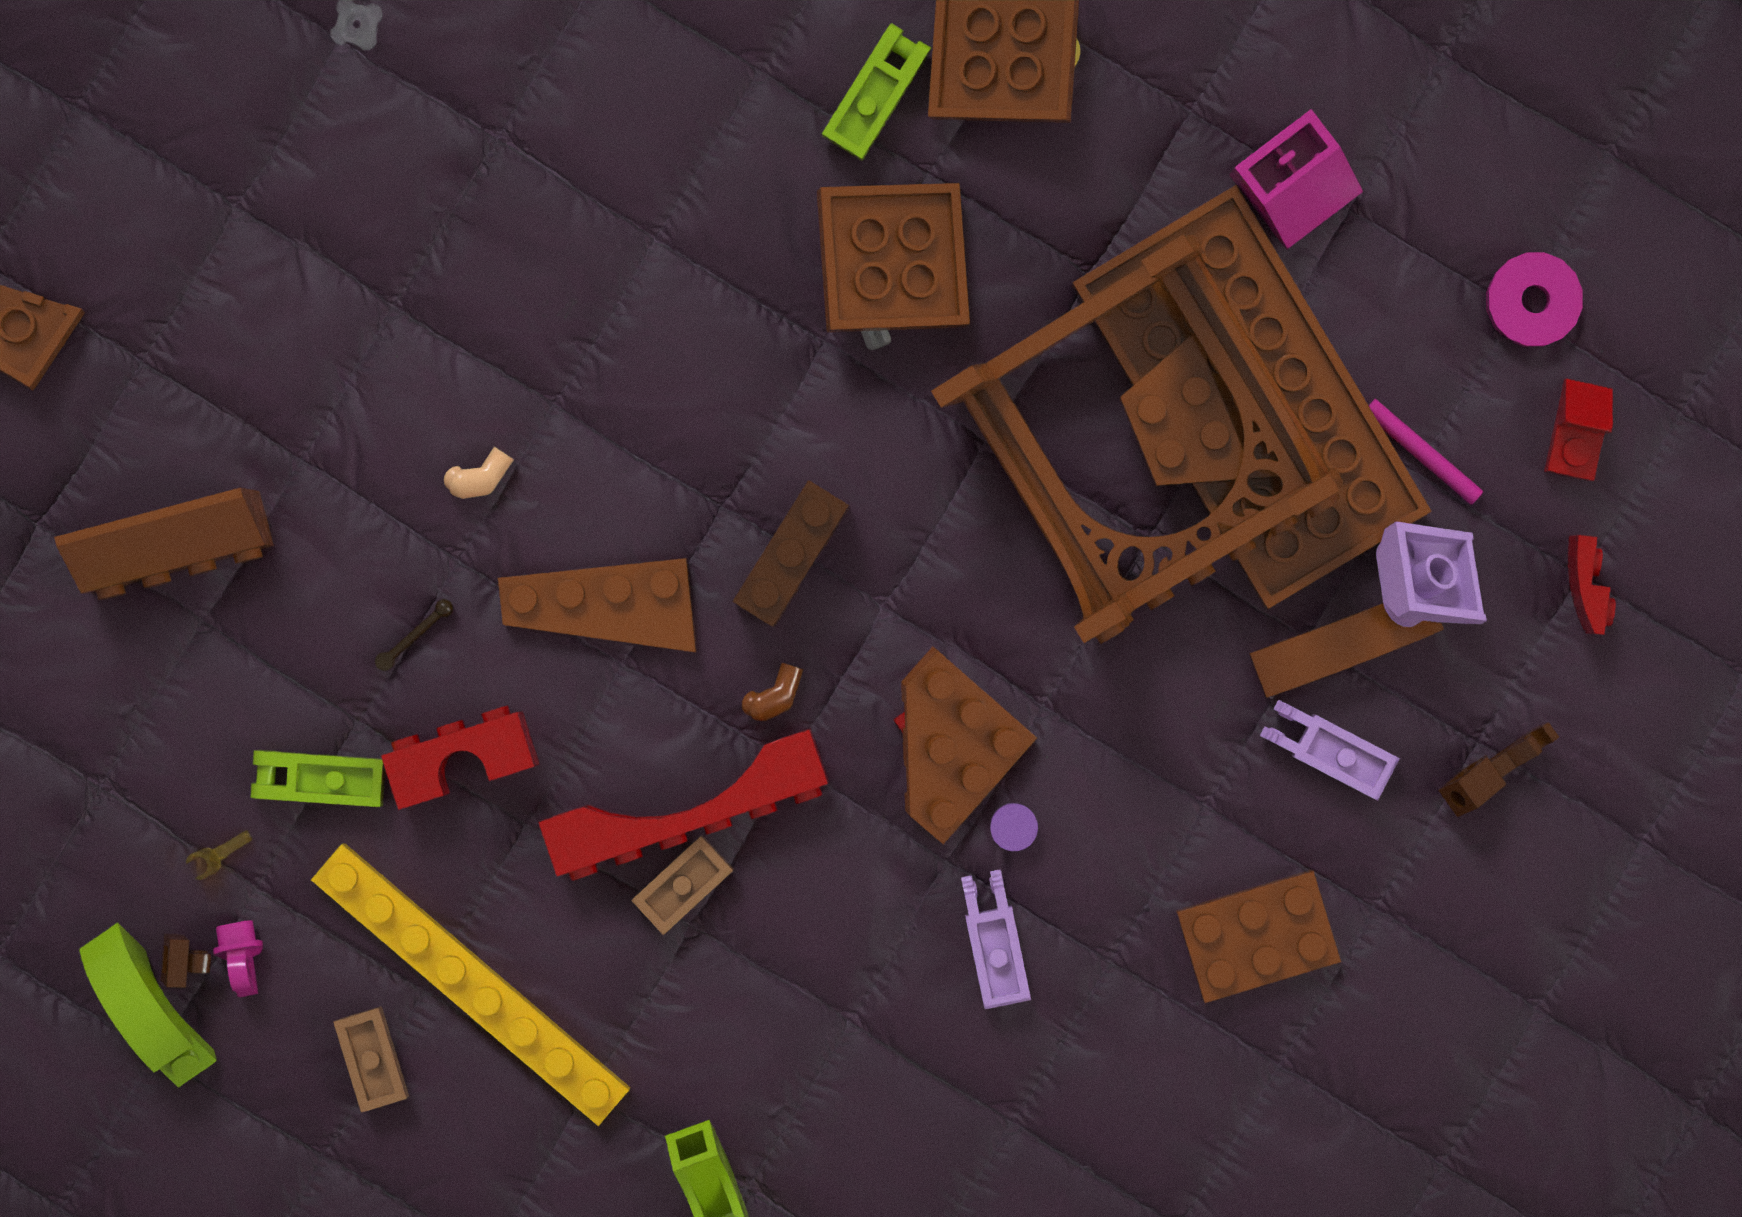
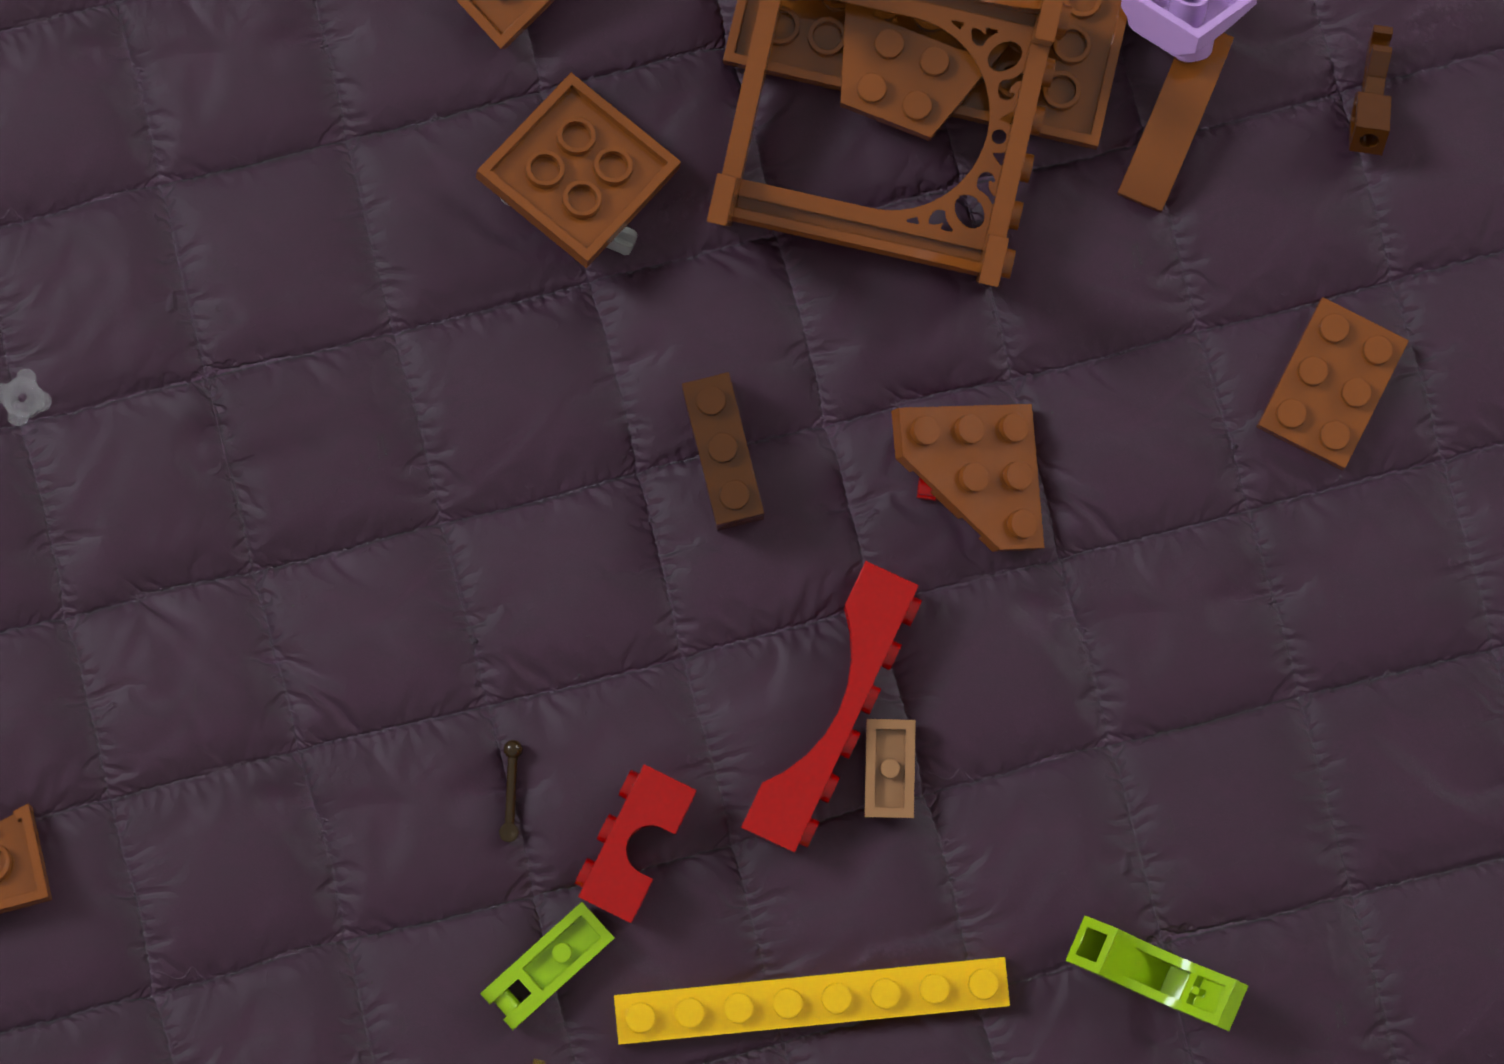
camera: 50 degrees left, 5 degrees down
dark orange slope [54,487,274,601] -> none
light nougat arm [444,447,514,499] -> none
dark orange wing [498,558,697,652] -> none
dark orange arm [742,662,804,721] -> none
lime plate [822,23,932,161] -> none
lavender hinge [961,870,1031,1009] -> none
medium lavender tile [990,803,1038,851] -> none
lavender hinge [1260,700,1400,801] -> none

